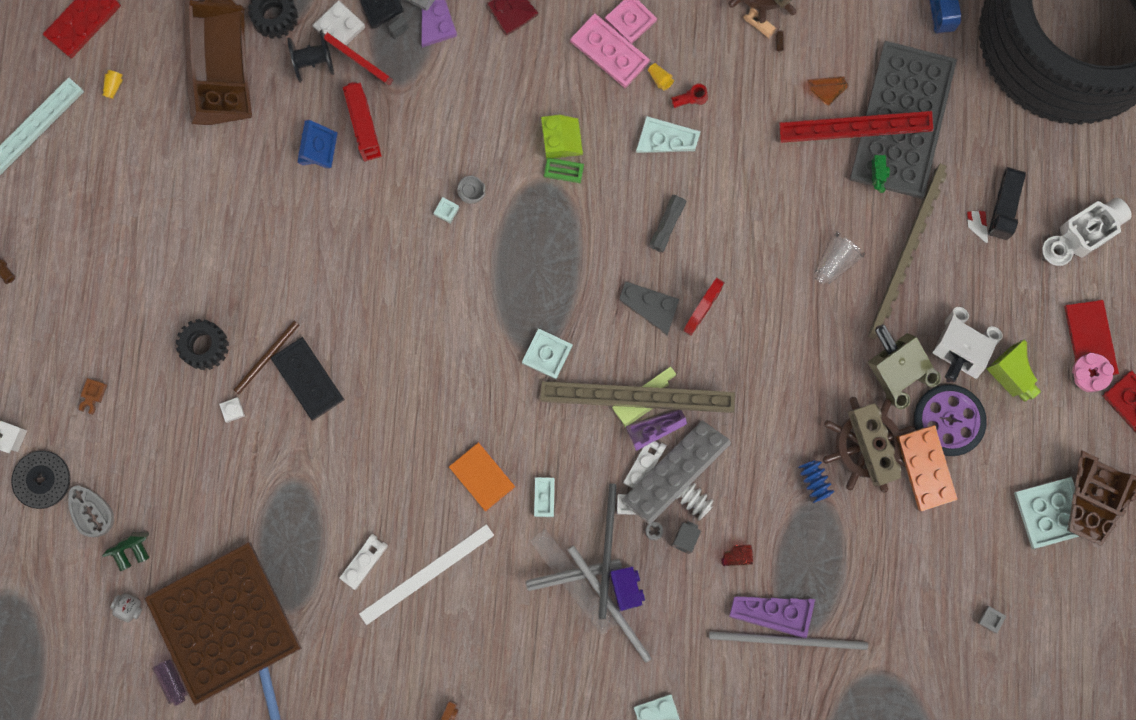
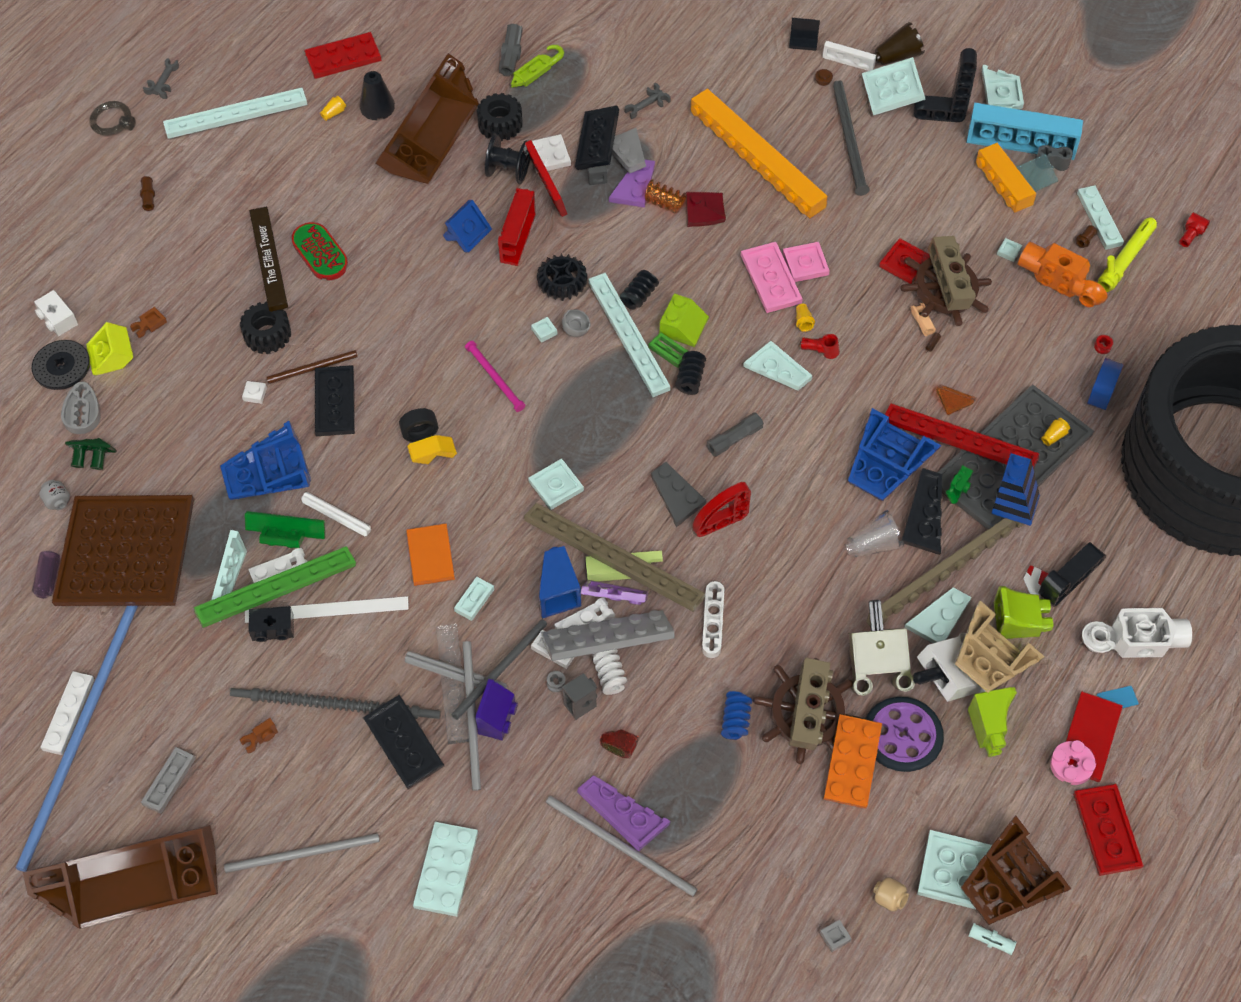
camera: 30 degrees right, 20 degrees down
none -> neon yellow slope [86,322,133,375]
none -> bright green plate [194,546,356,628]
none -> light aqua wing [212,530,247,622]
none -> blue wedge [220,421,311,500]
none -> dark grey hose [230,688,441,719]
none -> green bracket [245,511,325,548]
none -> dark brown tile [249,206,288,312]
none -> black brick [249,606,294,642]
none -> tile [292,222,348,280]
none -> white axle [301,492,371,536]
none -> black cone [359,71,395,120]
none -> black tile [363,694,444,789]
none -> black tyre [399,408,439,442]
none -> yellow slope [407,435,457,464]
none -> dark pink bar [465,341,526,412]
none -> black gear [537,253,588,301]
none -> blue slope [539,546,581,619]
none -> light aqua plate [588,273,670,397]
none -> black piece [620,270,659,310]
none -> clear orange piece [645,179,686,213]
none -> black piece [675,351,706,395]
none -> white beam [702,581,724,658]
none -> blue wedge [848,408,941,501]
none -> tan head [873,878,909,911]
none -> black wing [901,468,942,555]
none -> light aqua wing [905,587,971,643]
none -> tan wedge [955,601,1045,693]
none -> light aqua pin [968,923,1017,955]
none -> blue slope [991,453,1040,526]
none -> lime hips [993,586,1054,639]
none -> yellow cone [1041,418,1070,446]
none -> dark azure sticker [1097,686,1139,708]

